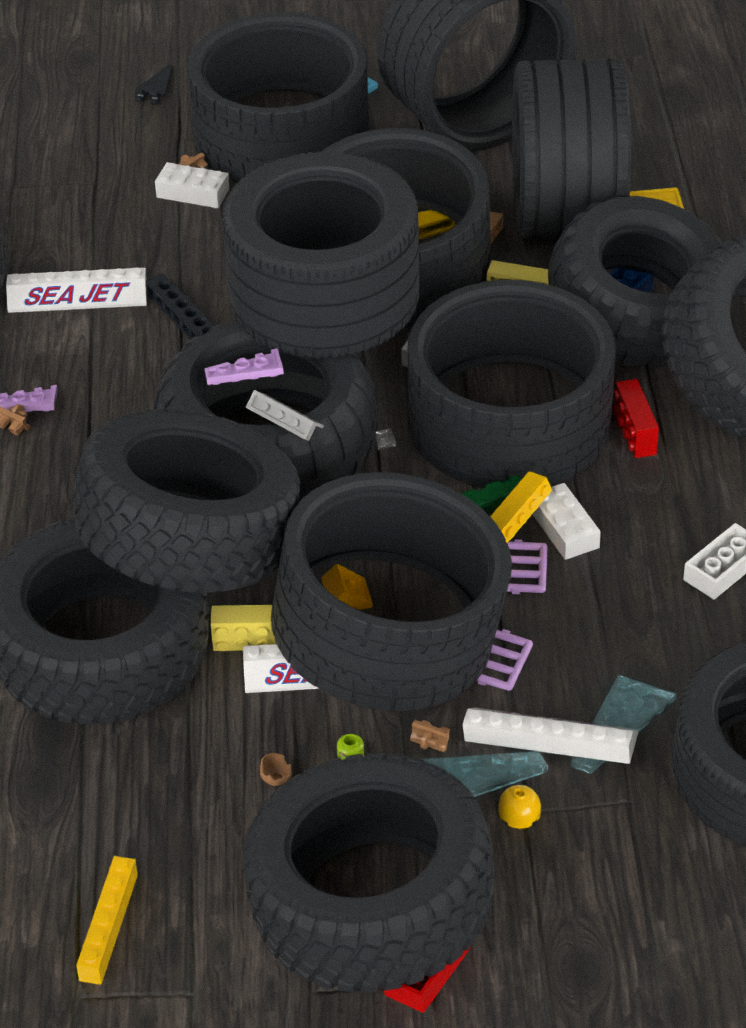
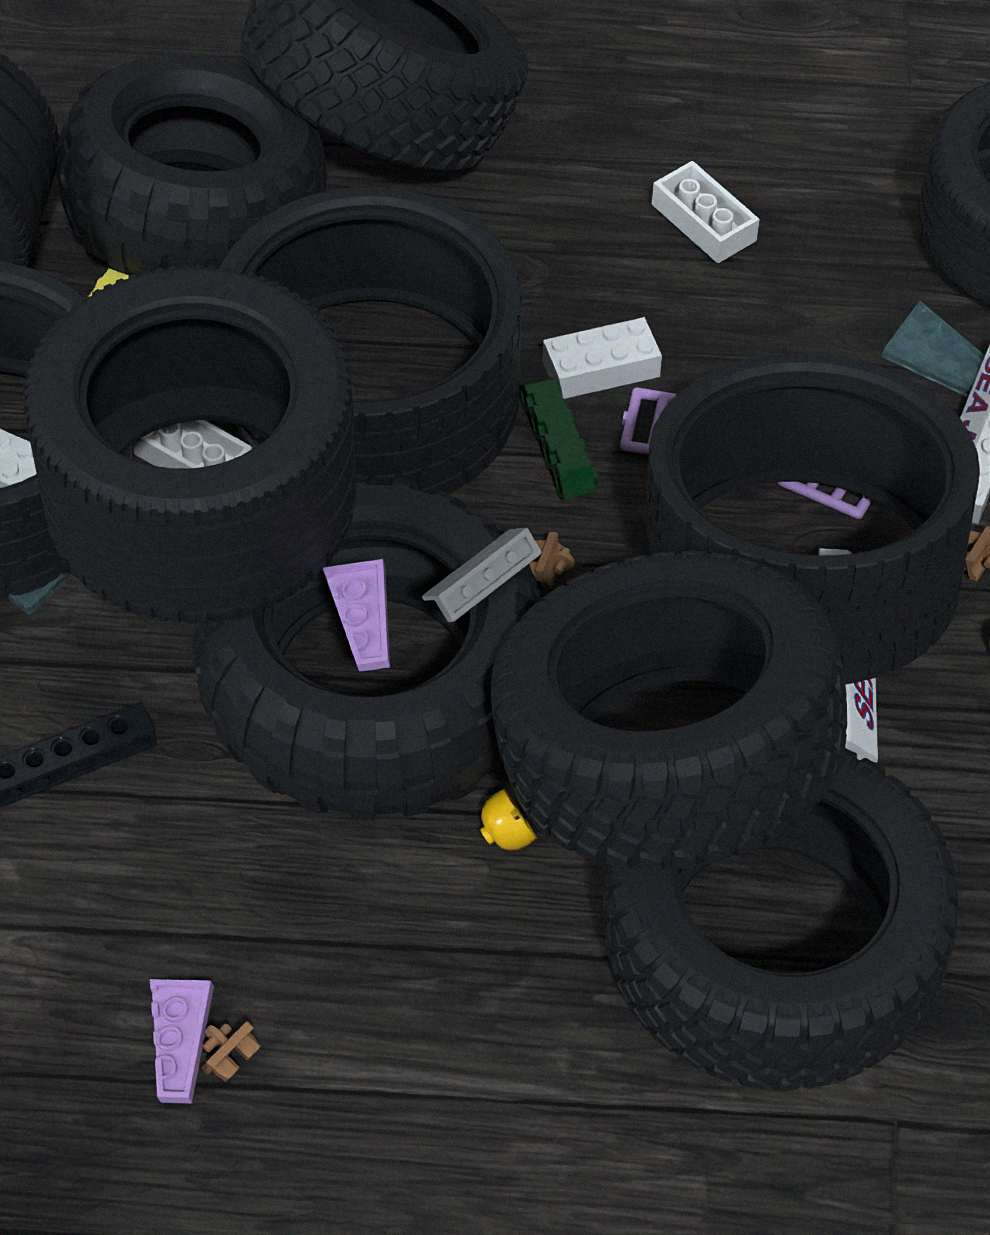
camera: 85 degrees left, 10 degrees up
yellow brick [490,471,552,543] -> none

